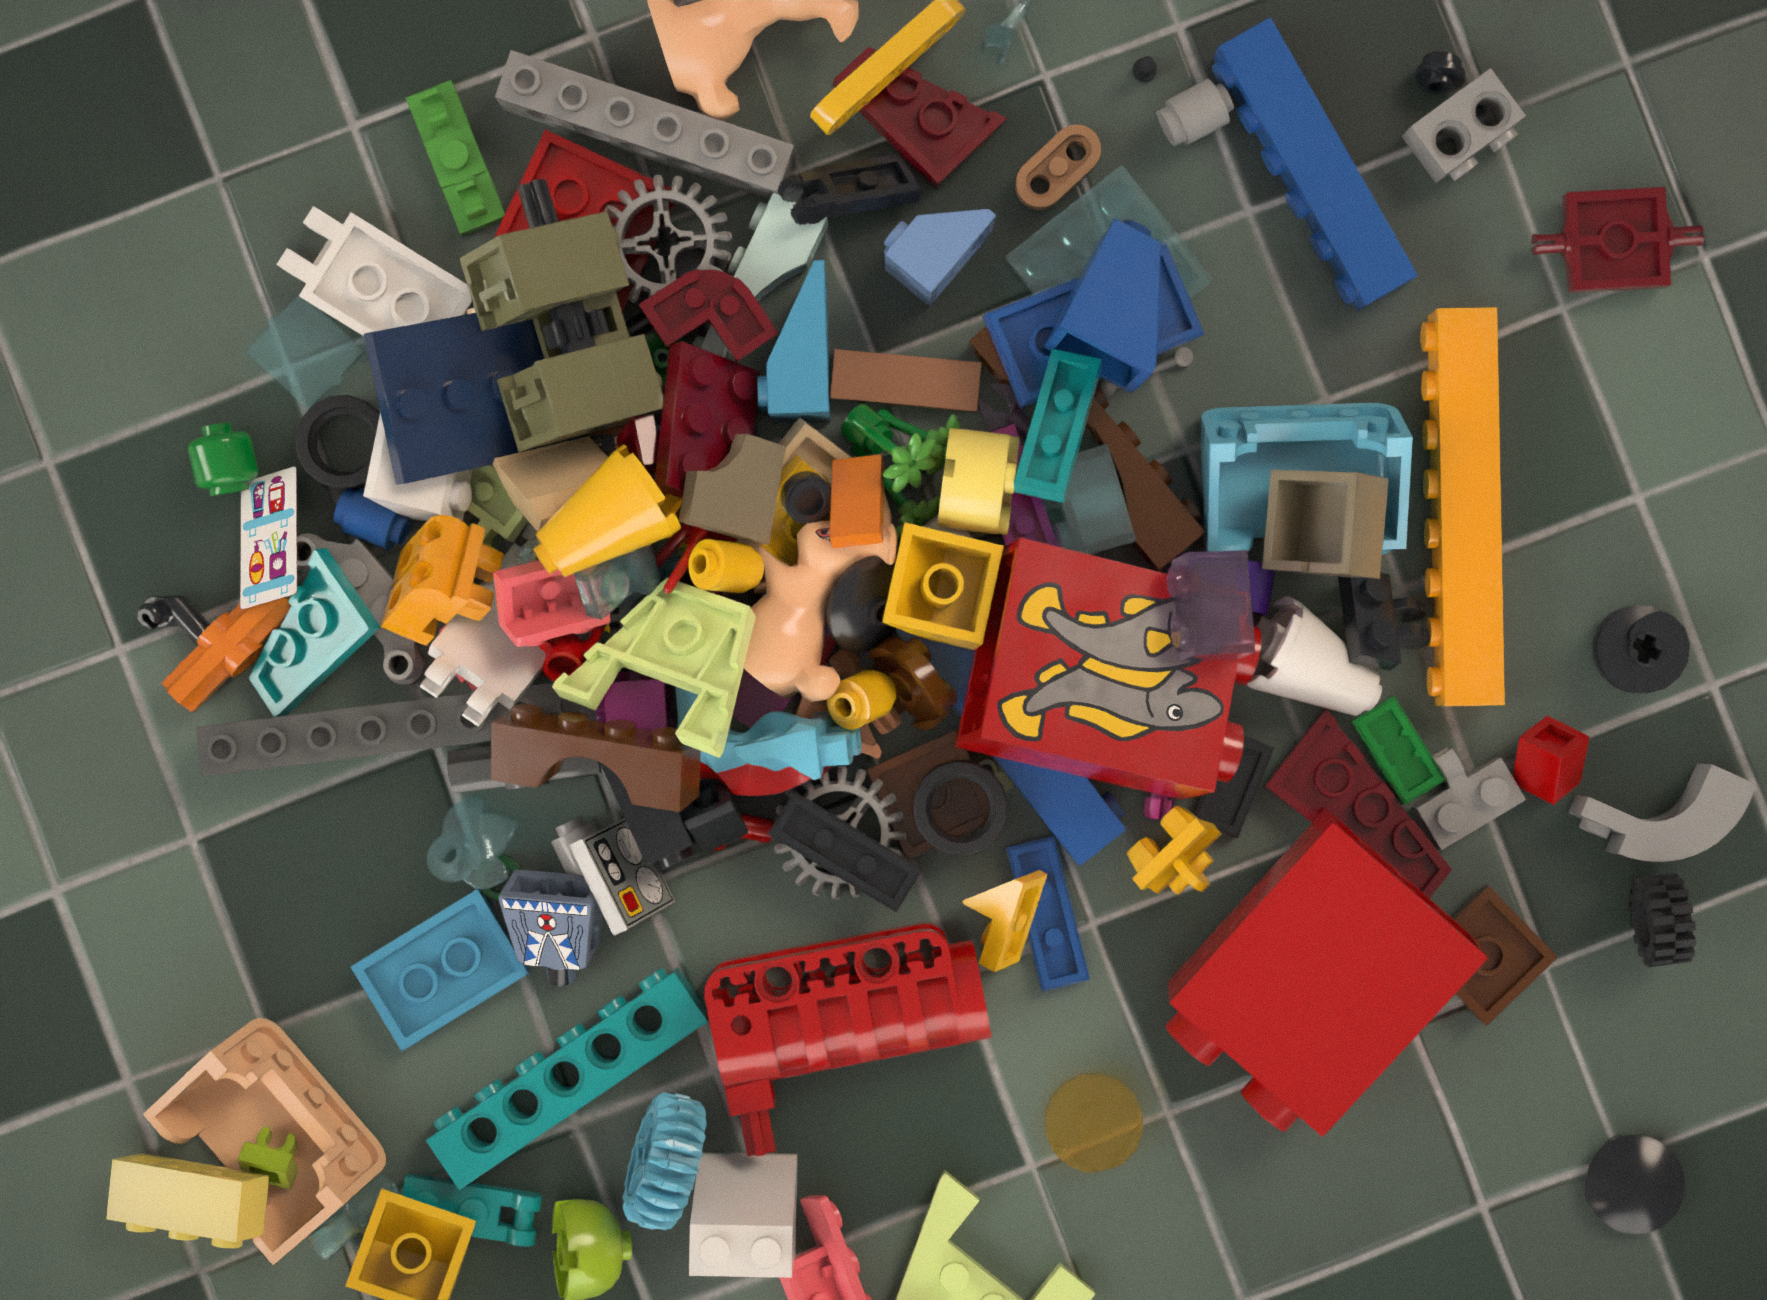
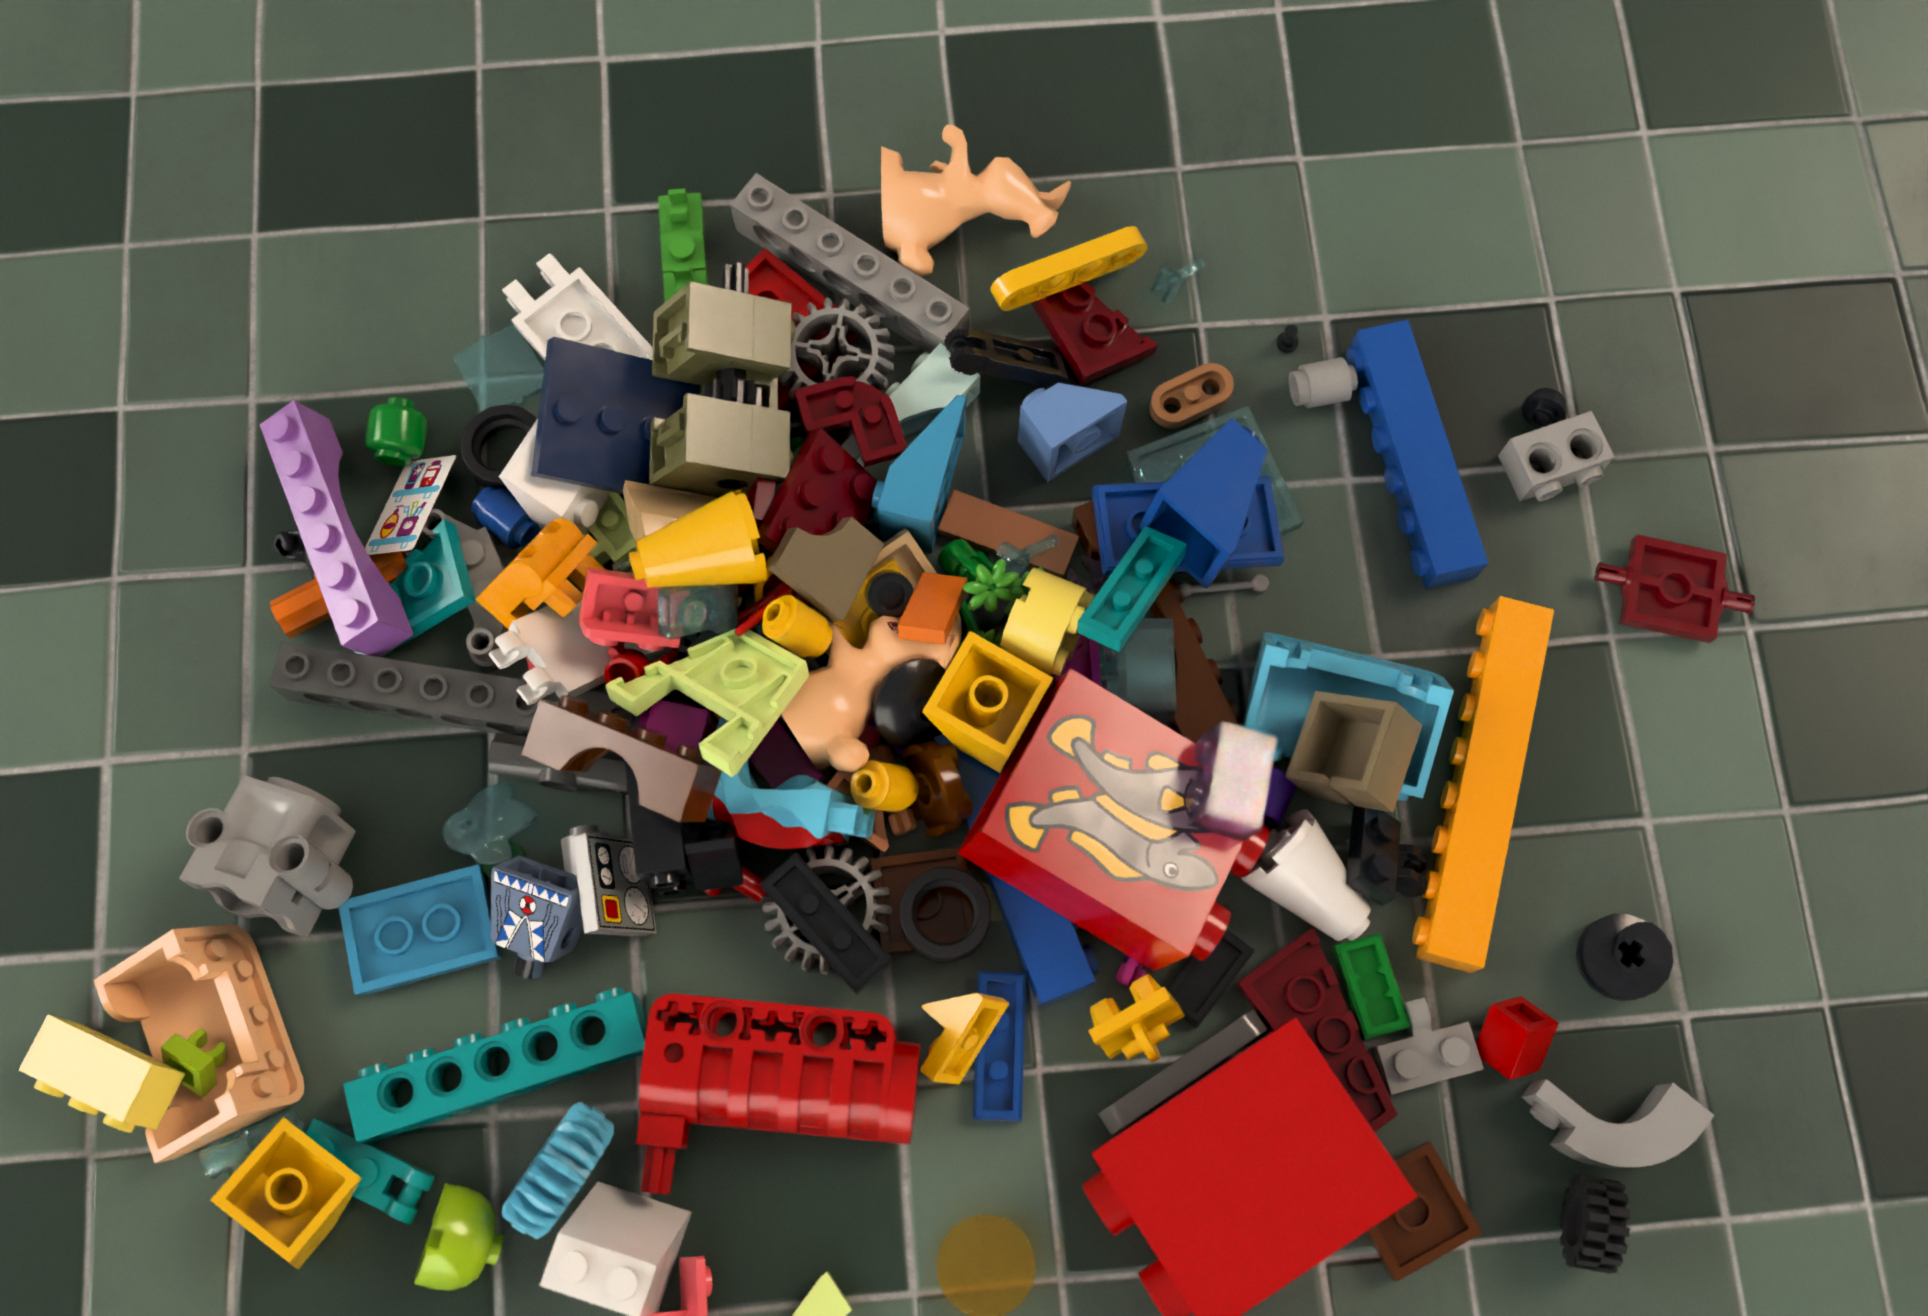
camera: 15 degrees right, 15 degrees down
none -> light grey piece [179,776,356,938]
none -> medium lavender arch [260,400,414,657]
none -> clear light blue hand [996,534,1059,576]
none -> dark grey beam [1098,1009,1267,1135]

